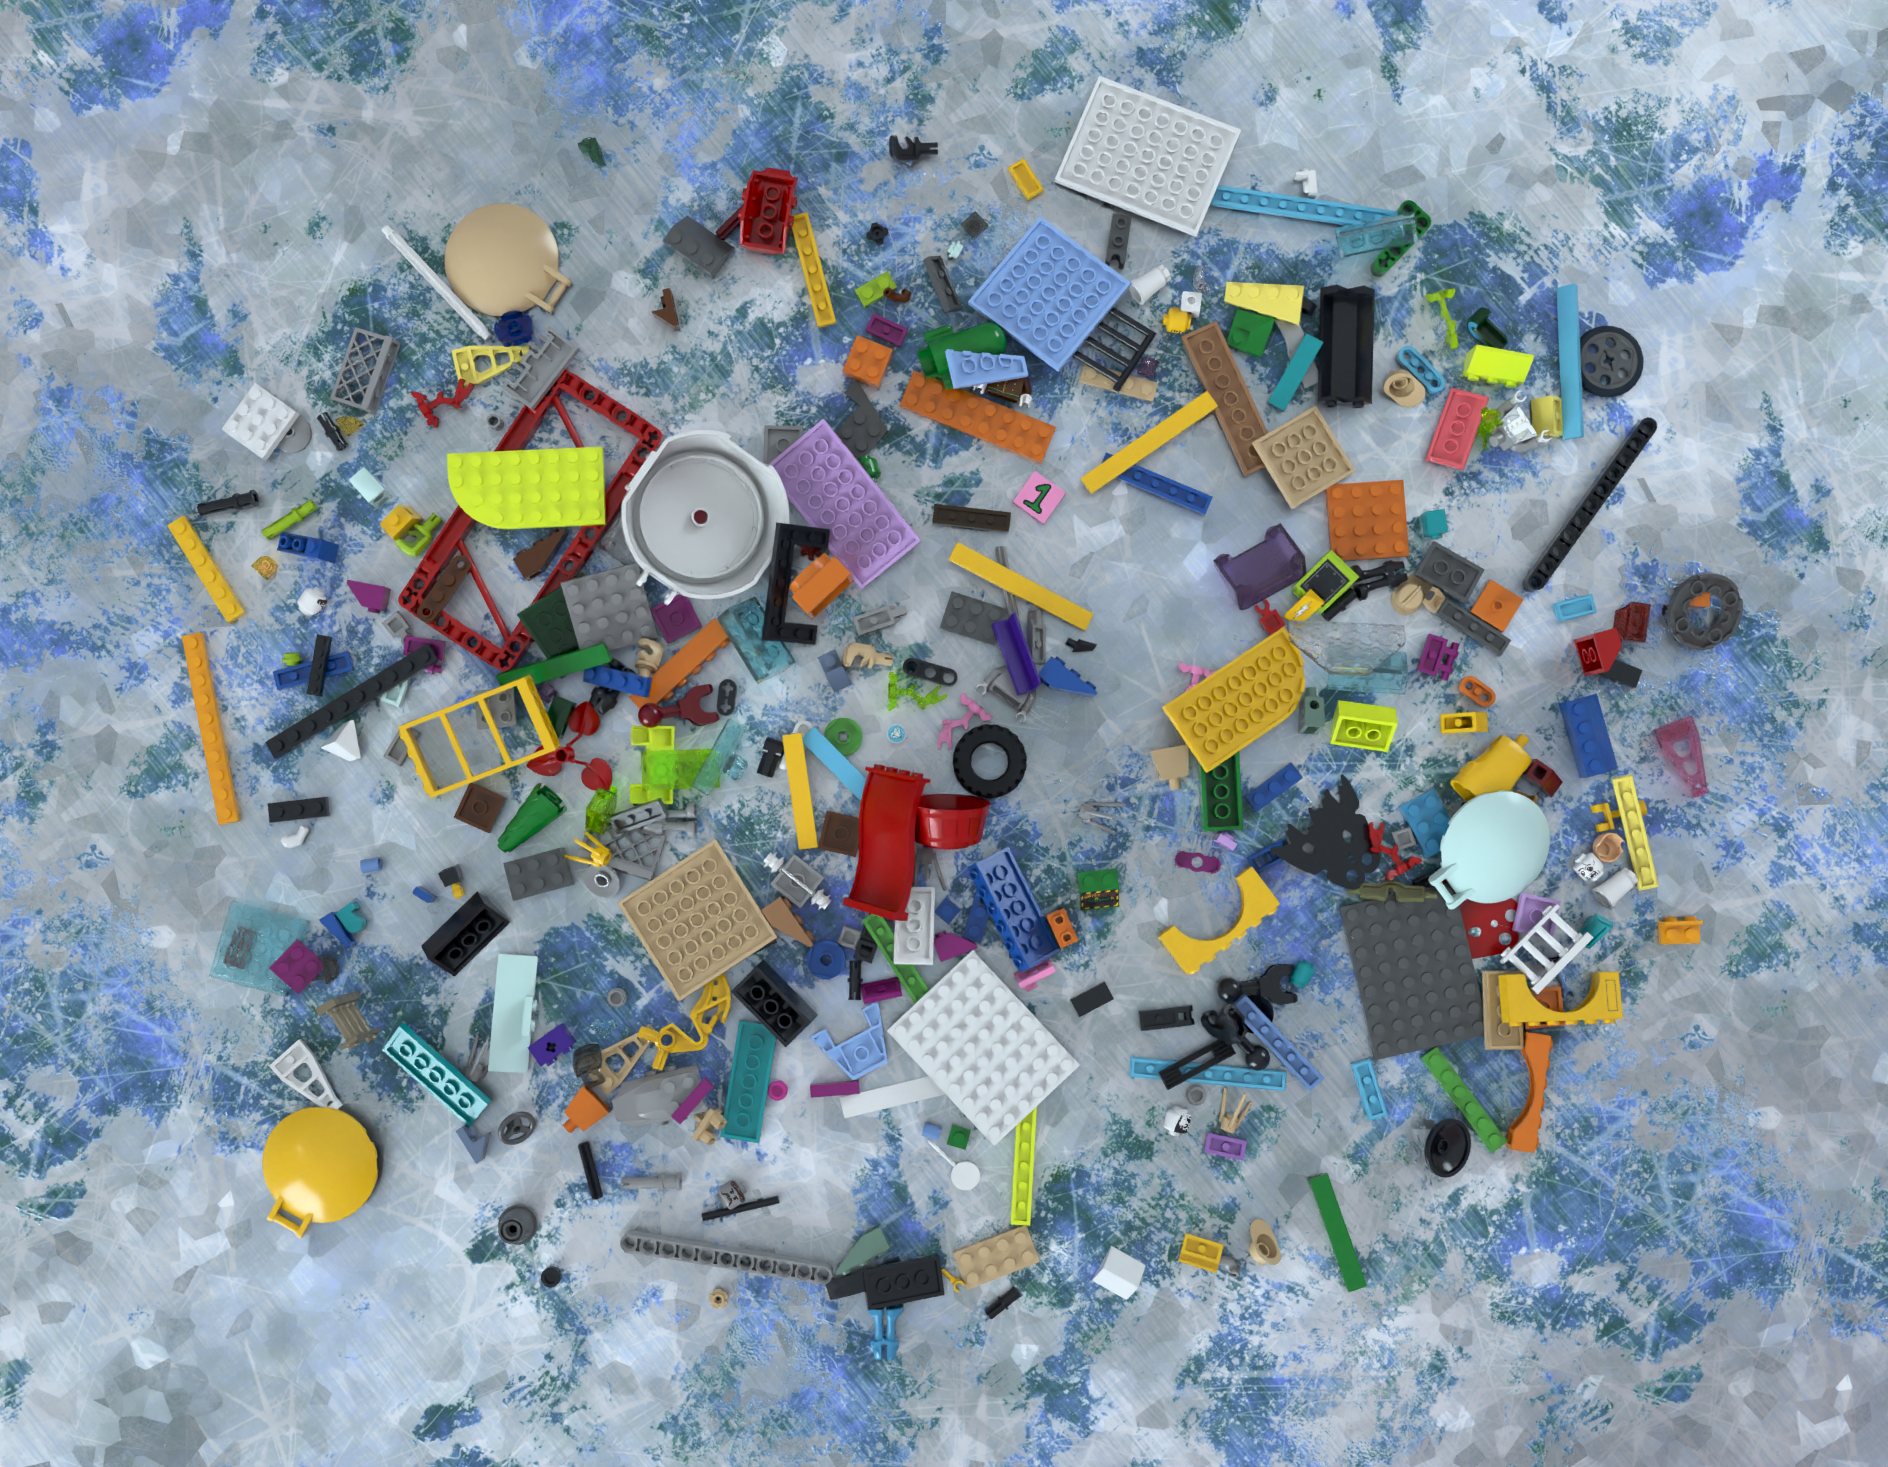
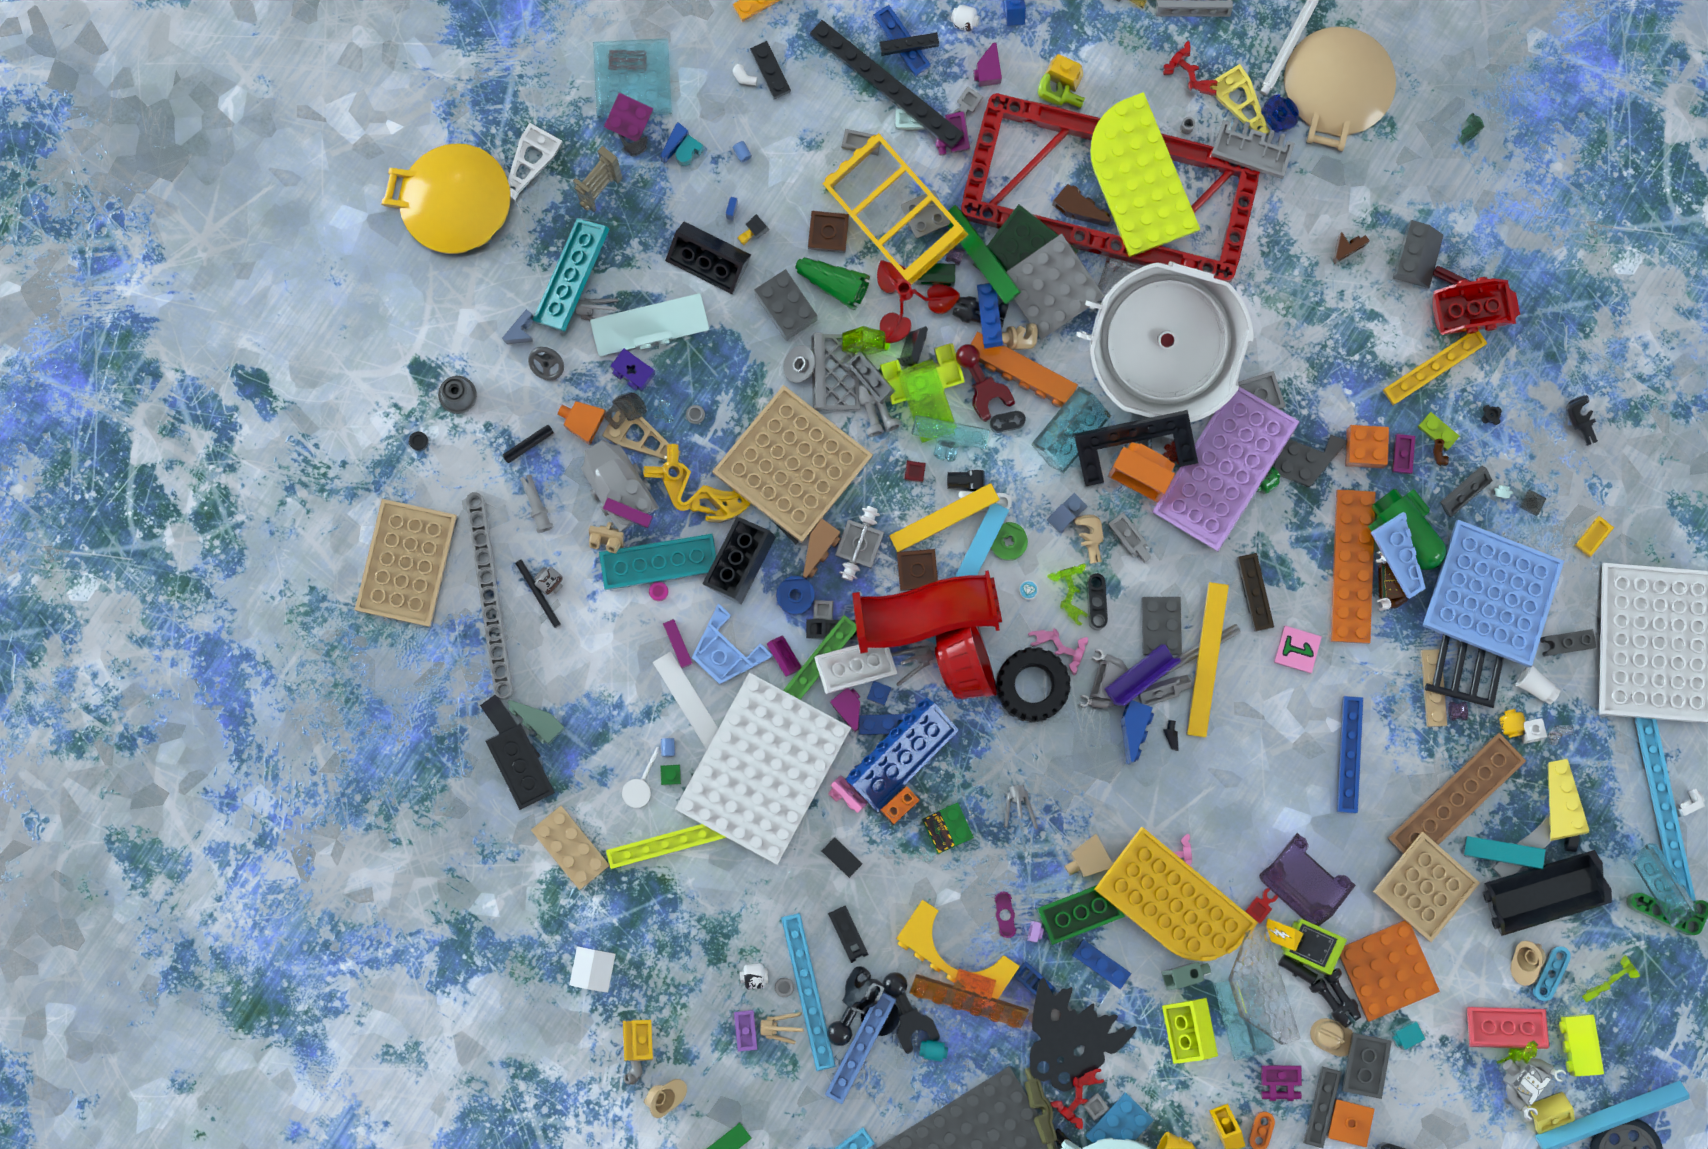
camera: 65 degrees right, 5 degrees down
lime plate [282,652,302,666] -> none
white slope [320,720,361,761] -> none
light aqua piece [349,467,393,509] -> none
reddish brown plate [417,555,472,623] -> none
yellow plant [564,831,612,868] -> none
magenta plate [650,594,703,644] -> none
tan plate [709,1289,728,1309] -> none
black pin [847,961,863,1000] -> none
dark azure piece [867,1304,904,1360] -> none
yellow hand [941,1268,965,1292] -> none
black axle [985,1286,1021,1319] -> none
yellow tile [1080,391,1218,495] -> none
black container [1158,1039,1236,1090] -> none
green plate [1226,308,1276,358] -> none
tan plate [1422,586,1446,614] -> none
dark green animal [1467,307,1508,349] -> none
none -> tan plate [355,499,457,627]
none -> black slope [897,326,928,369]
none -> dark red tile [904,460,926,483]
none -> clear orange bracket [909,969,1029,1028]

